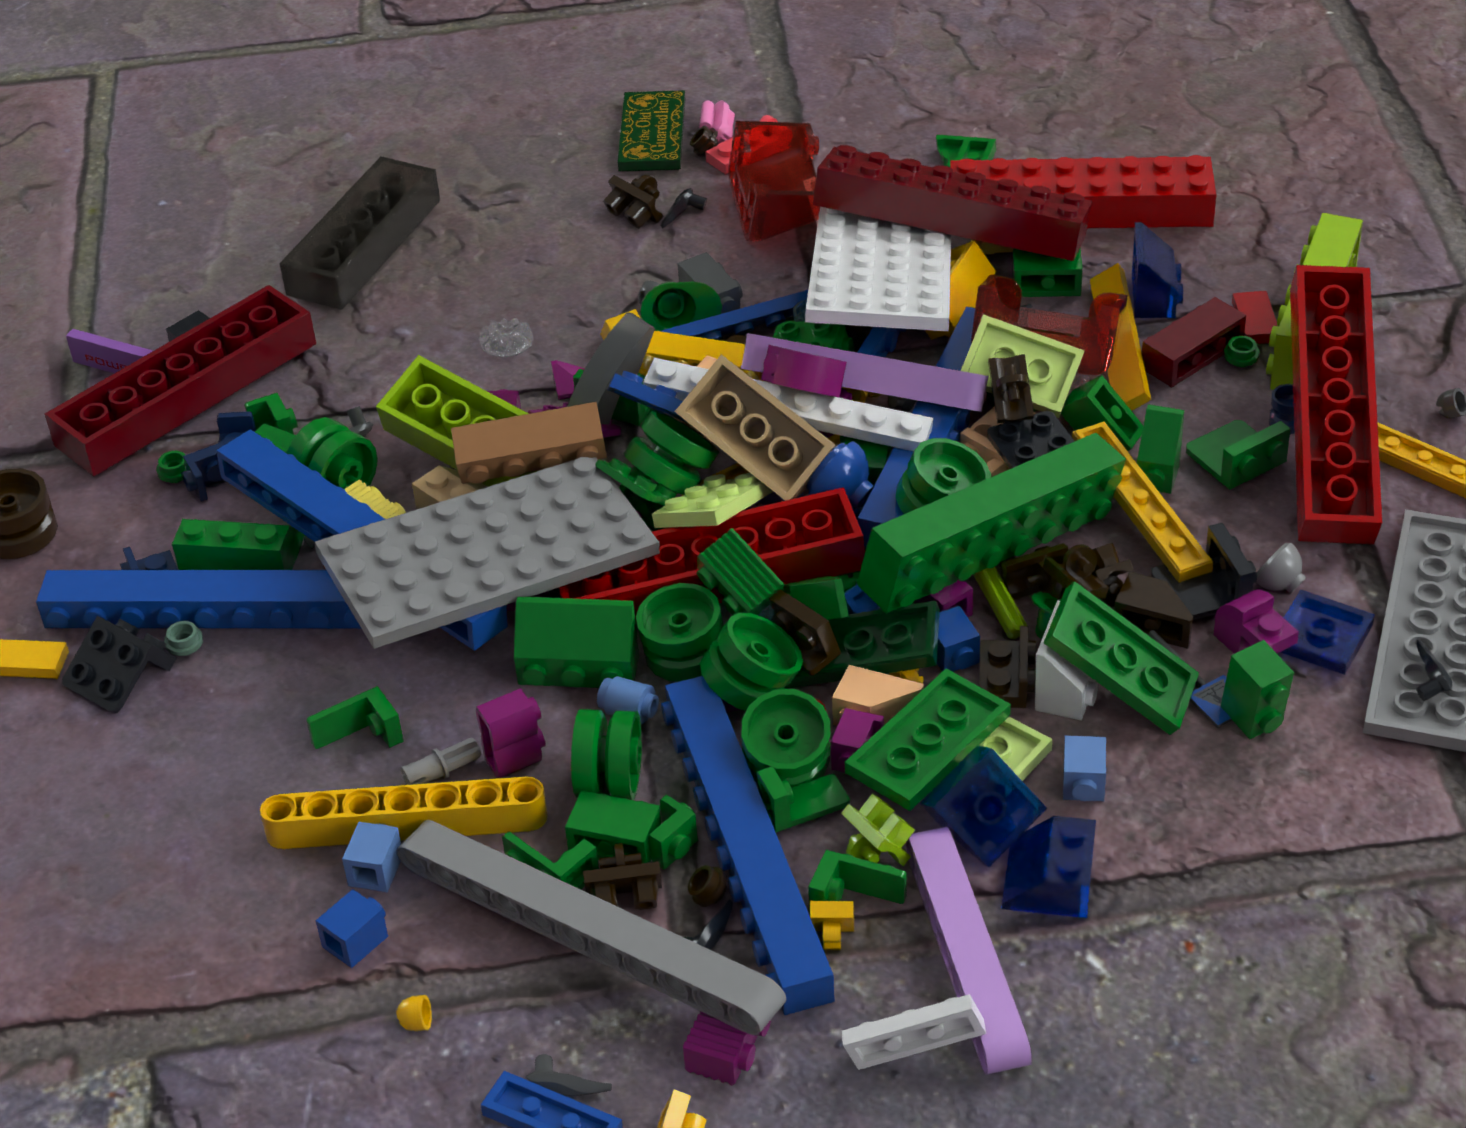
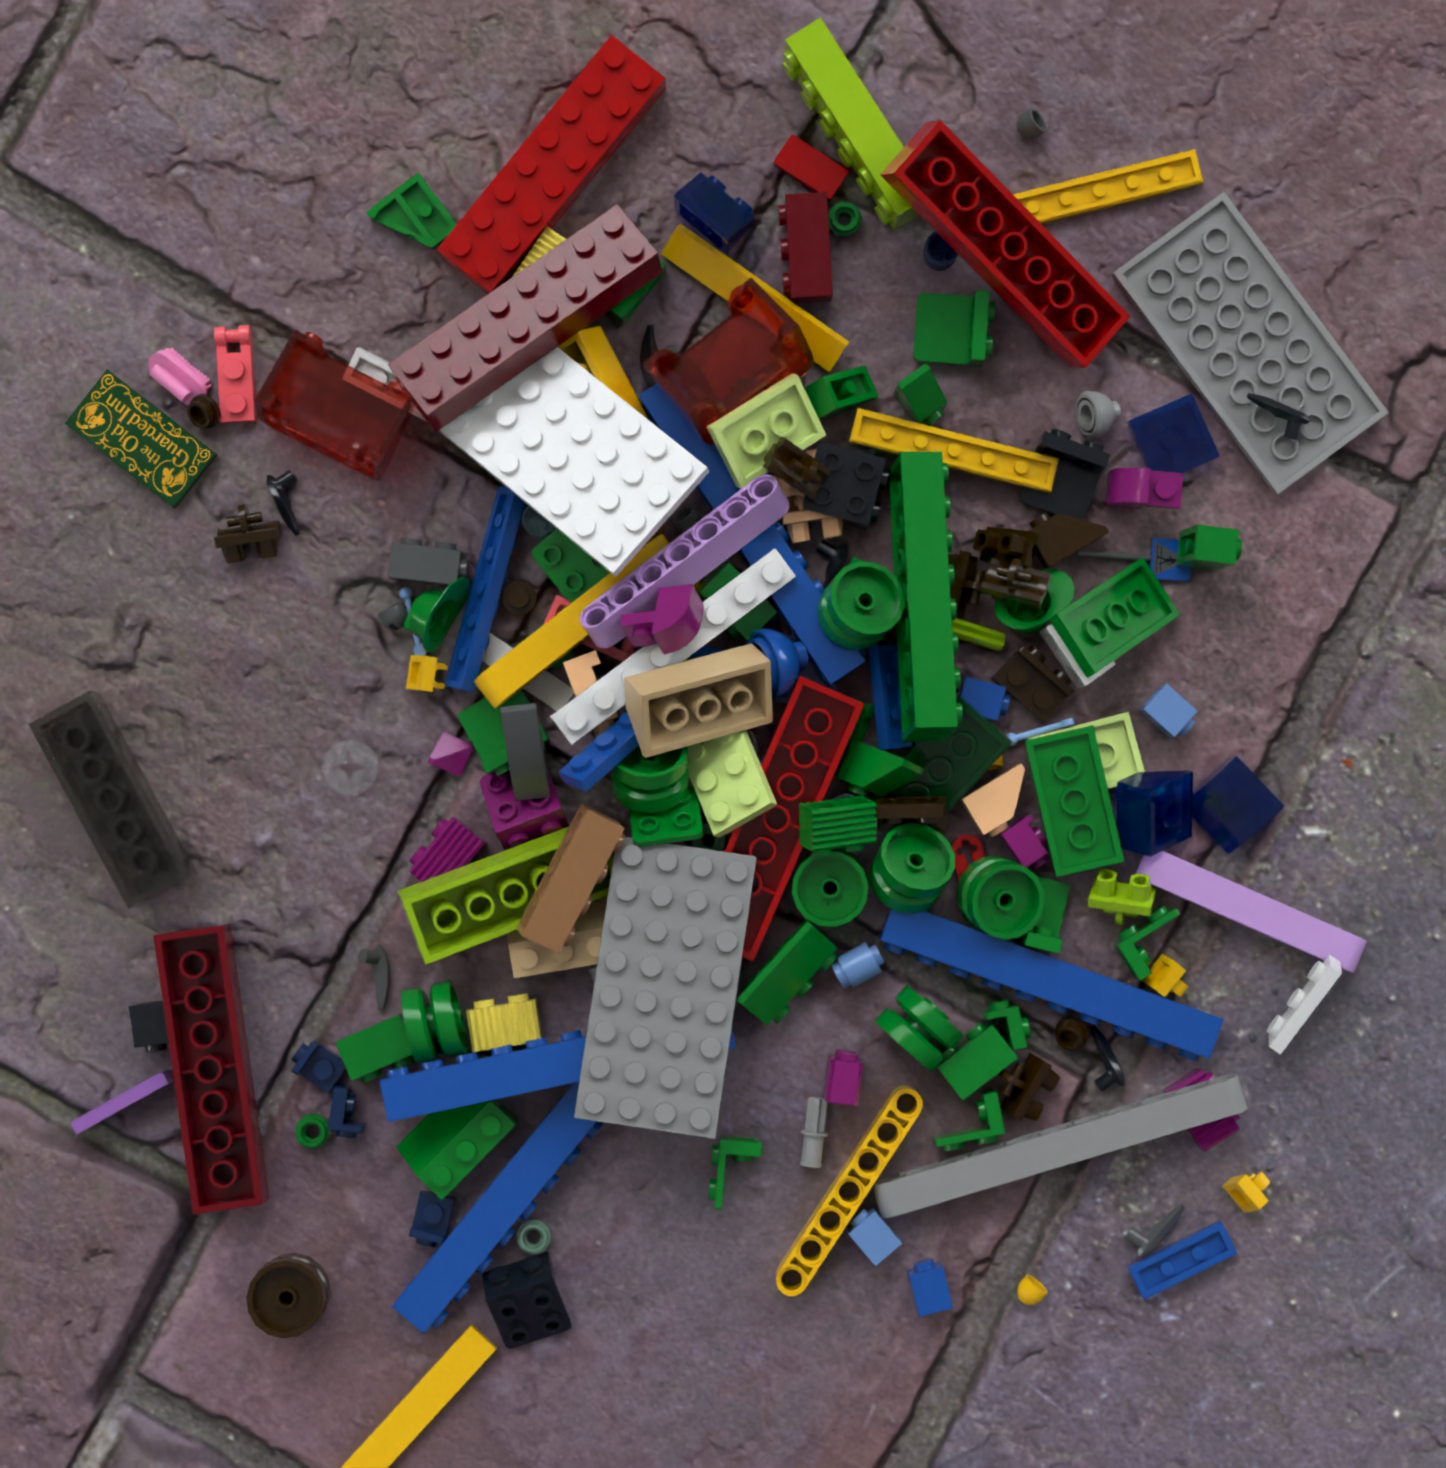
camera: 60 degrees left, 45 degrees up
green bracket [244,393,298,434] -> none

